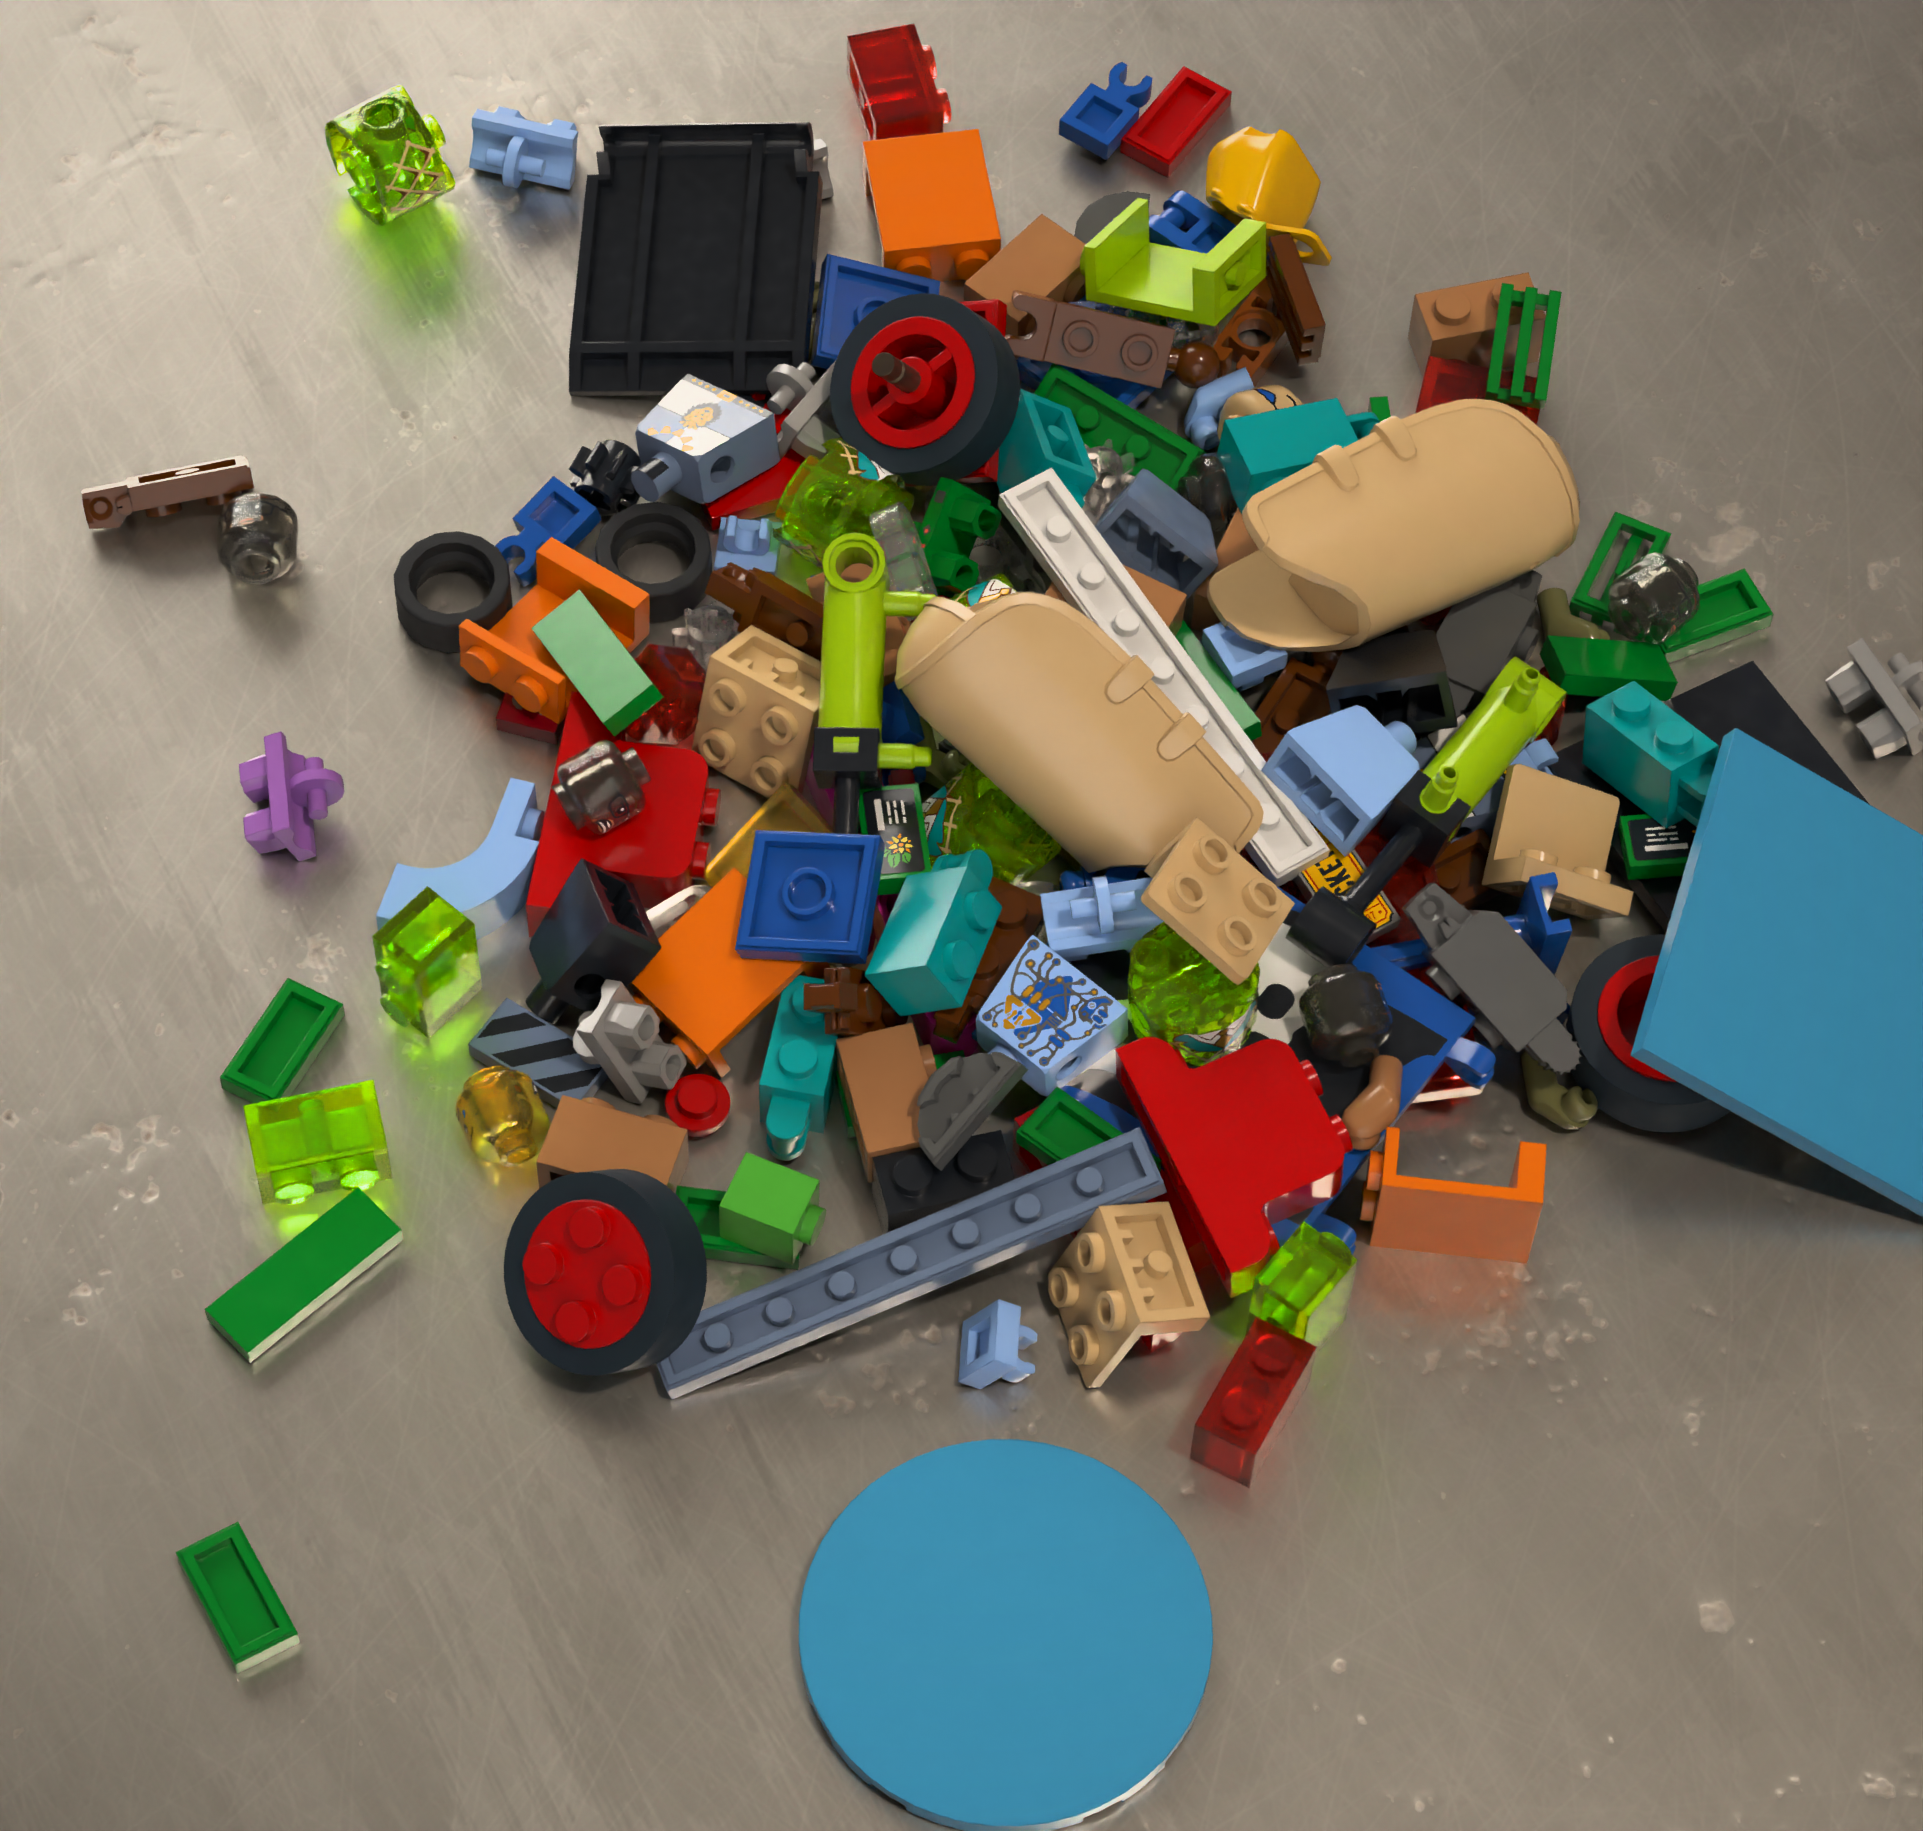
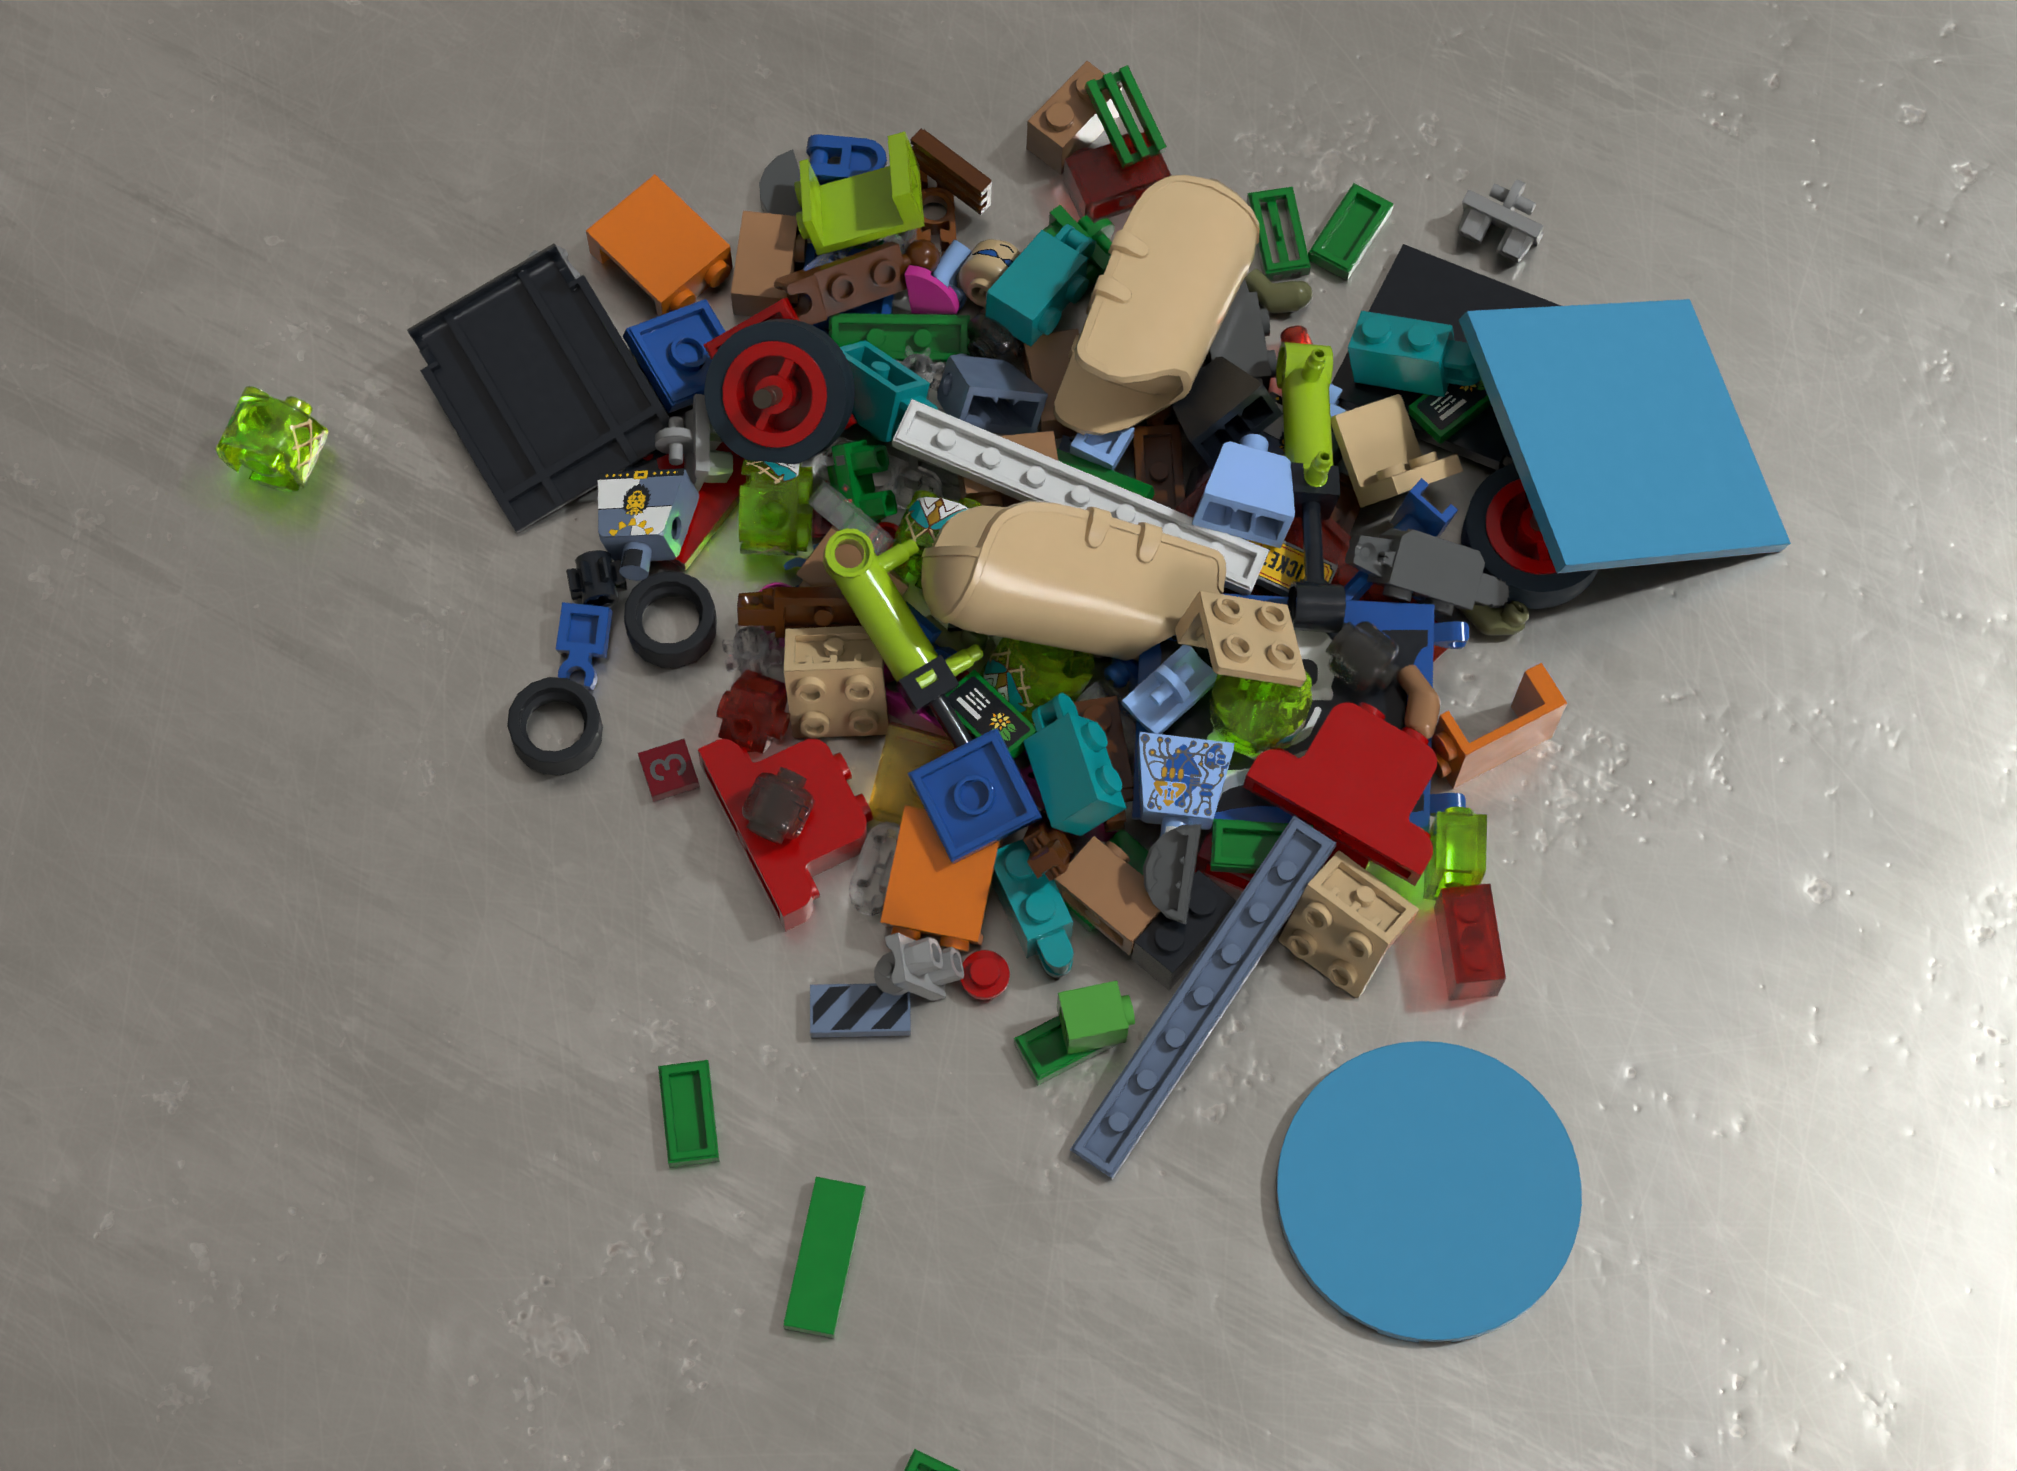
camera: 35 degrees left, 10 degrees up
reddish brown hinge [81,455,254,529] -> none
clear smoke head [217,492,298,584] -> none
medium lavender hips [239,731,344,861] -> none
clear neon green brick [243,1080,392,1205] -> none
clear neon green brick [372,886,482,1038] -> none
light blue arch [376,778,545,953] -> none
clear yellow head [455,1065,551,1167] -> none
orange panel [459,537,650,725] -> none
light blue hips [469,106,578,190] -> none
wheel [504,1169,707,1376] -> none
black torso [525,858,661,1023] -> none
tile [531,589,664,736] -> none
medium nougat brick [536,1095,689,1194] -> none
light blue tile [714,515,782,577] -> none
clear red brick [847,23,951,141] -> none
light blue tile [958,1299,1038,1390] -> none
blue plate [1059,62,1152,160] -> none
red tile [1120,66,1232,178] -> none
yellow piece [1206,127,1332,266] -> none
green tile [1539,635,1678,701] -> none
clear smoke head [1608,552,1700,644] -> none
none -> dark pink tile [905,265,960,314]

